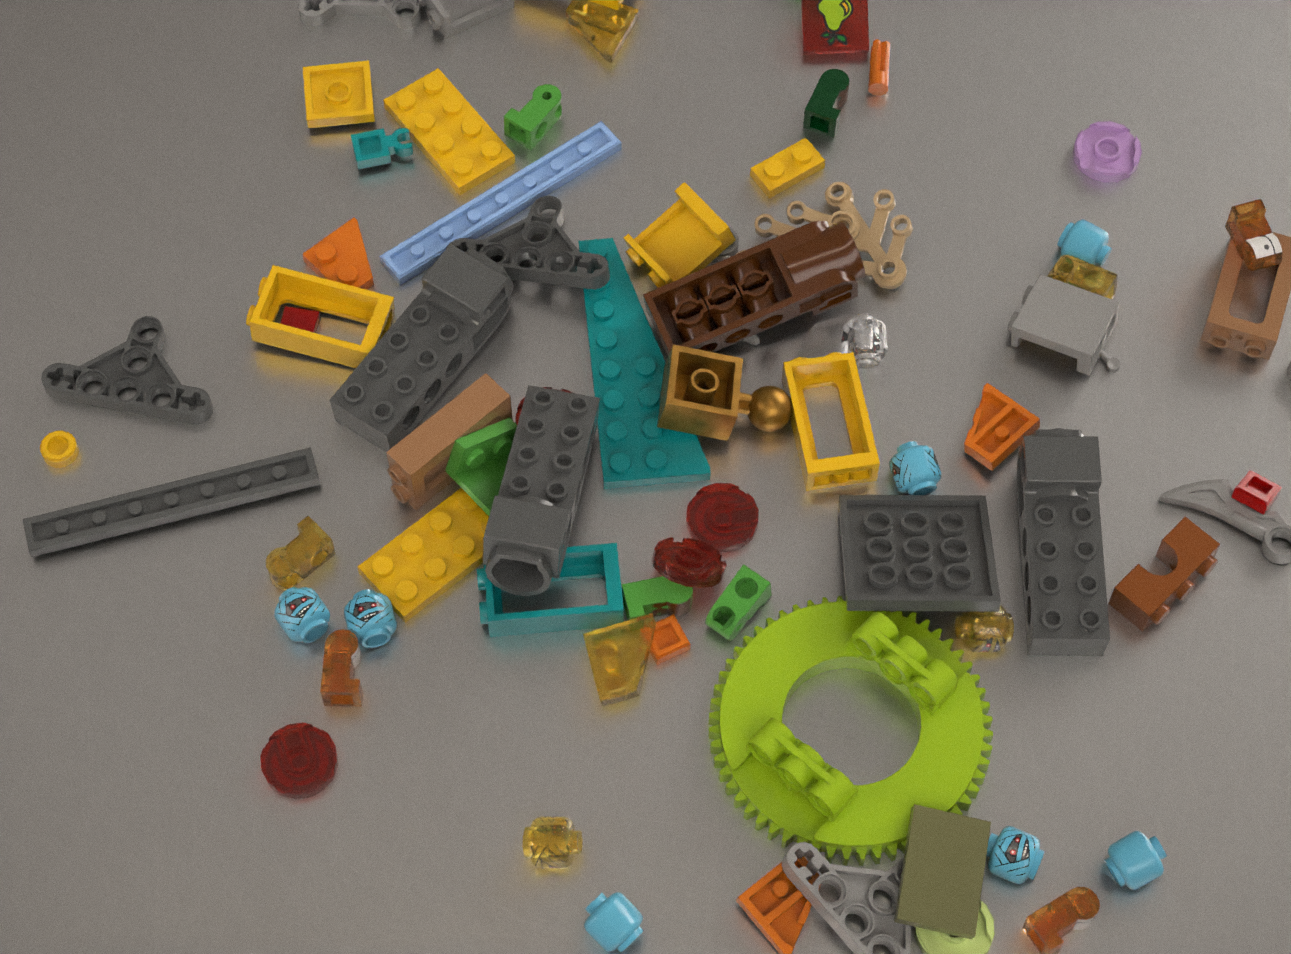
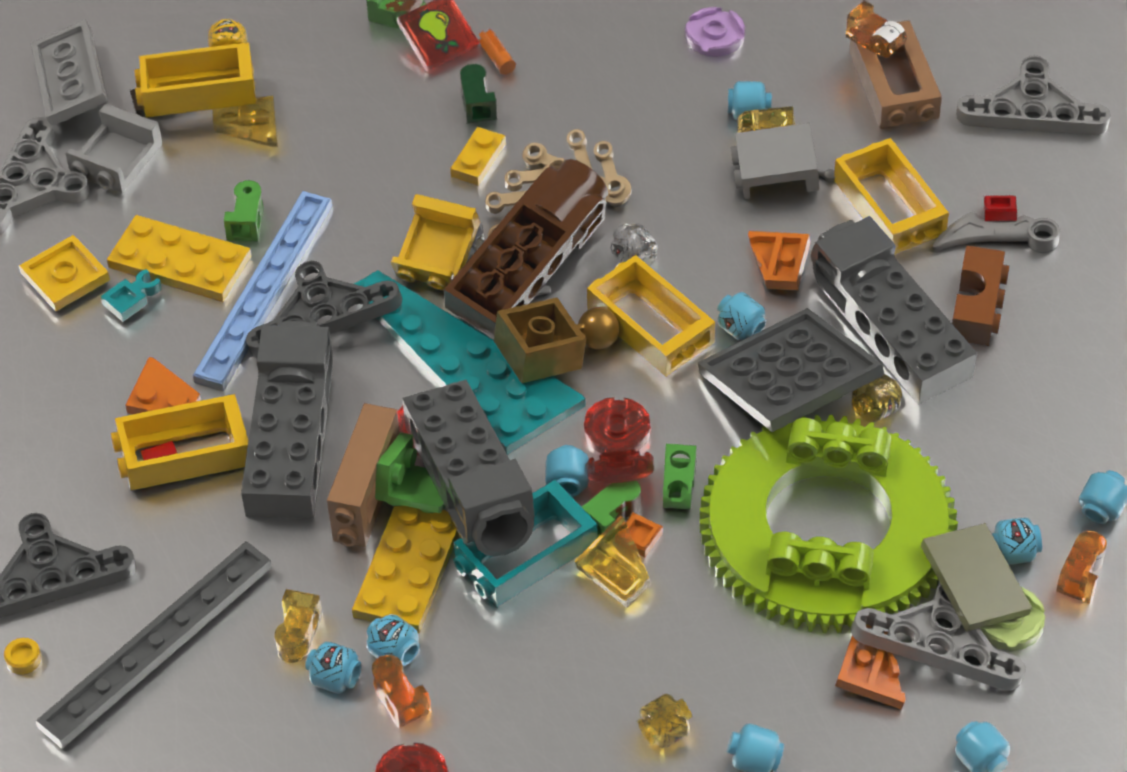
camera: 30 degrees left, 10 degrees down
none -> medium azure head [545,445,590,497]
none -> yellow piece [834,138,949,254]

